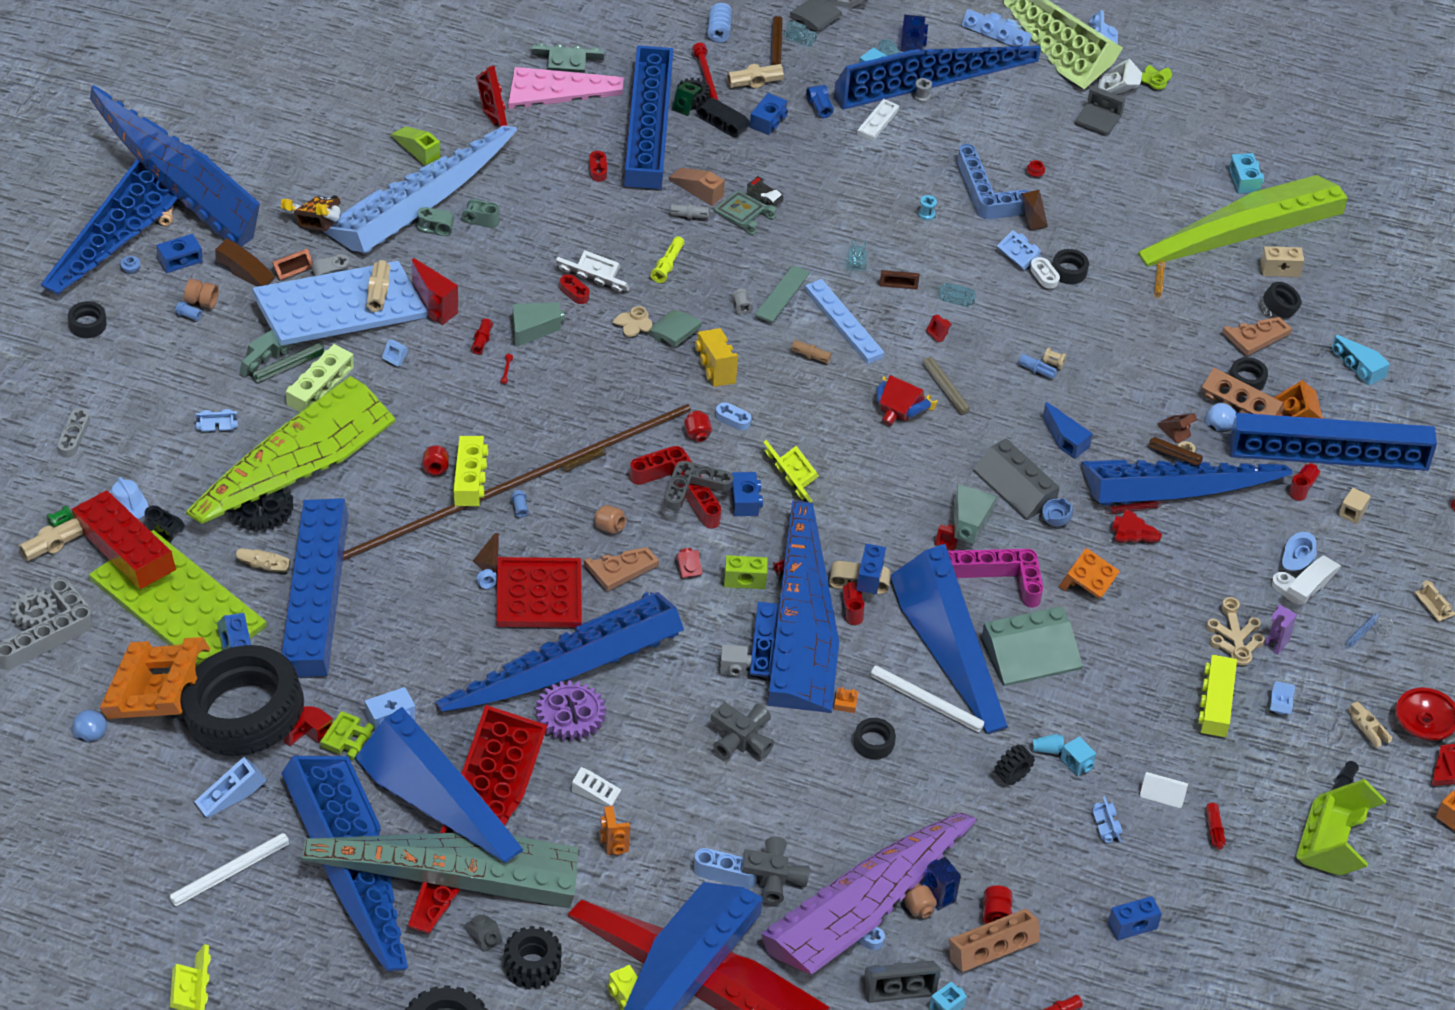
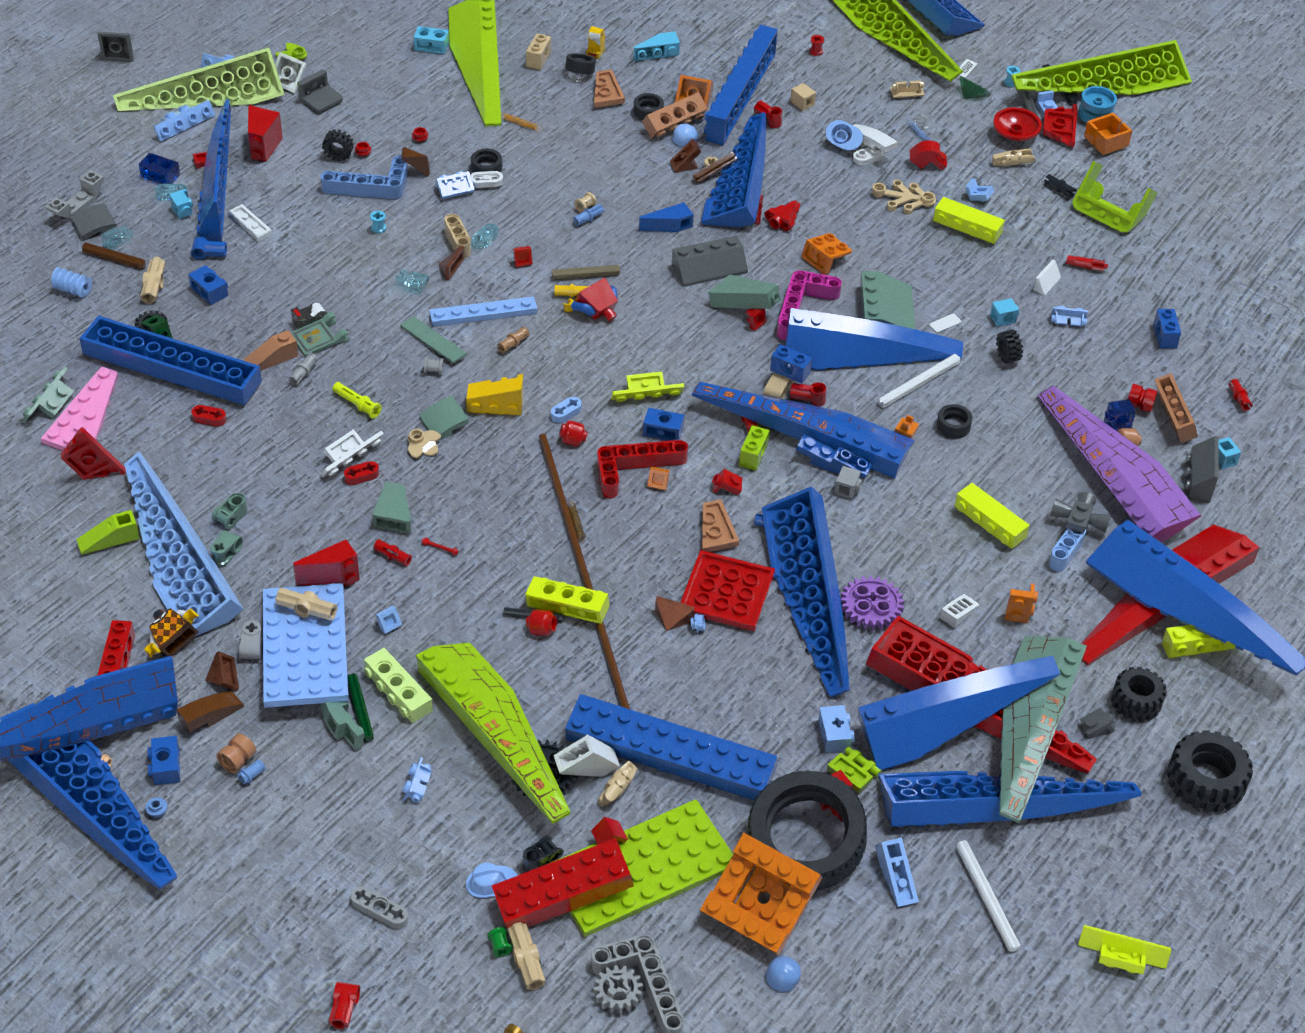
camera: 70 degrees left, 0 degrees up
black tyre [68,301,107,338] -> none
blue brick [217,613,251,650] -> none
medium blue pin [511,490,529,518] -> none
nougat head [594,505,626,534] -> none
dark grey beam [664,461,734,510] -> none
red piece [692,42,719,101] -> none
black beam [696,98,750,138] -> none
dark grey brick [710,702,774,760] -> none
light grey bush [914,78,932,103] -> none
medium azure cone [1033,733,1064,755] -> none
medium blue hair [1042,498,1073,527] -> none
medium lavender hinge [1265,604,1297,655] -> none
none -> red brick [97,620,135,676]
none -> red slope [248,105,283,162]
none -> black tyre [322,129,354,161]
none -> red plate [412,127,428,142]
none -> tan beam [444,214,471,258]
none -> black bar [504,607,564,622]
none -> yellow pin [554,284,589,298]
none -> white slope [554,735,620,777]
none -> yellow leg [586,26,605,59]
none -> red panel [591,817,628,844]
none -> orange tile [647,467,670,490]
none -> red brick [909,140,947,170]
none -> white sticker [929,314,962,332]
none -> neon yellow brick [955,483,1030,549]

